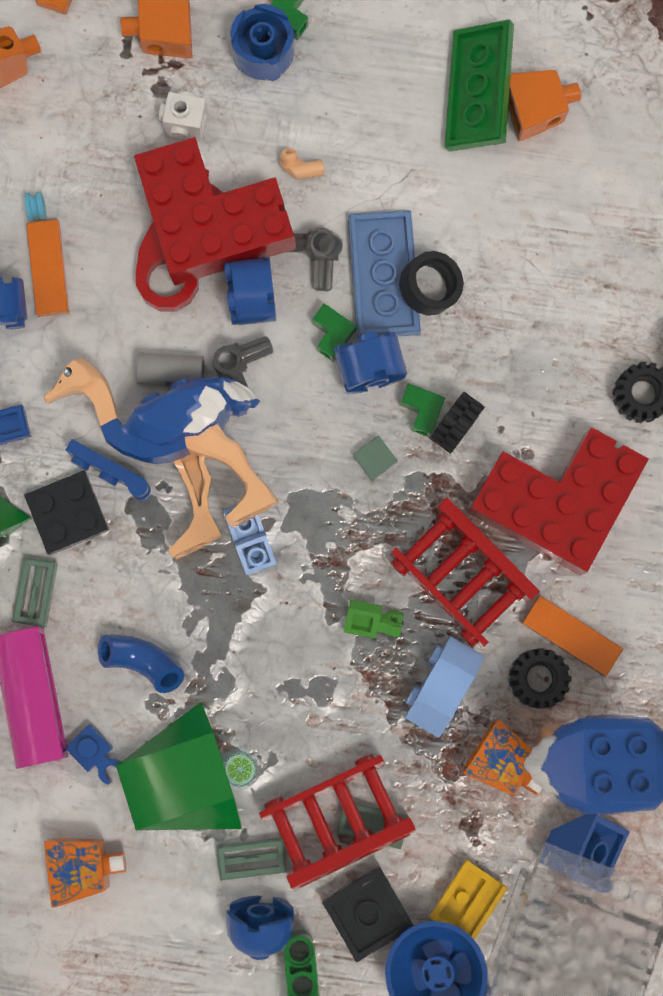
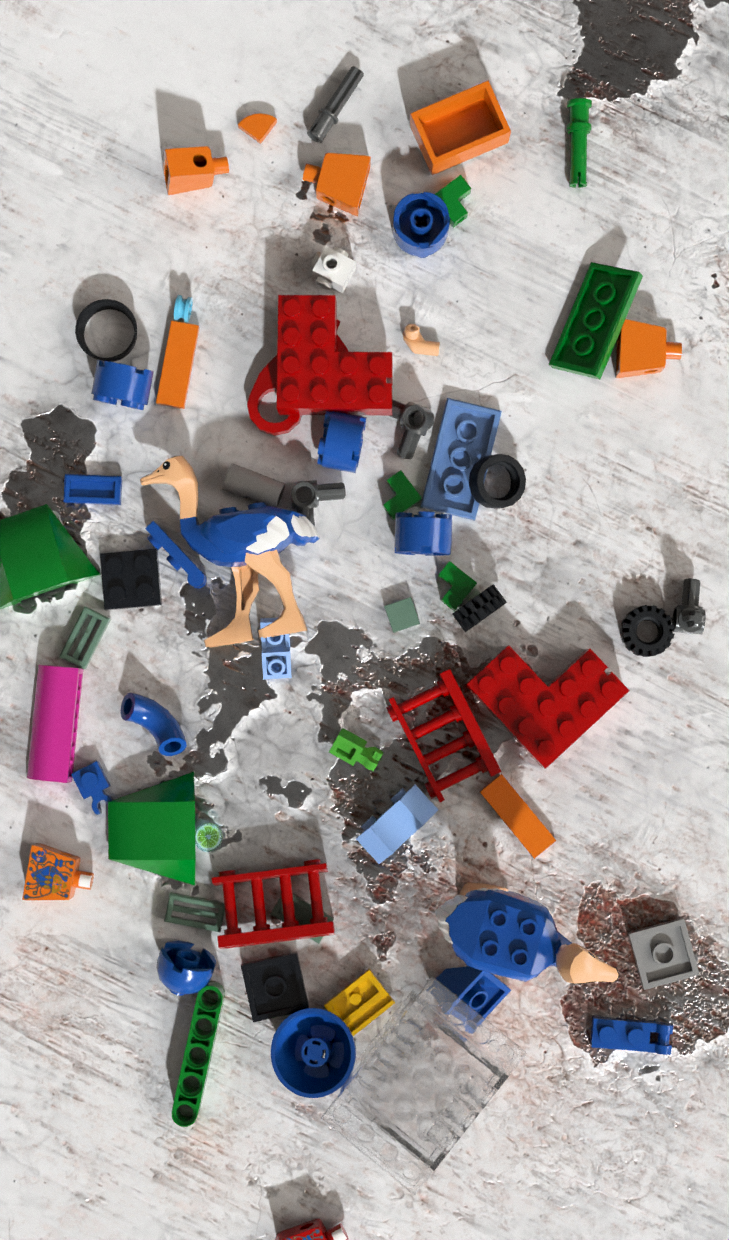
camera: 25 degrees right, 5 degrees up
torso [461,719,542,796] -> none
black tyre [508,648,571,708] -> none

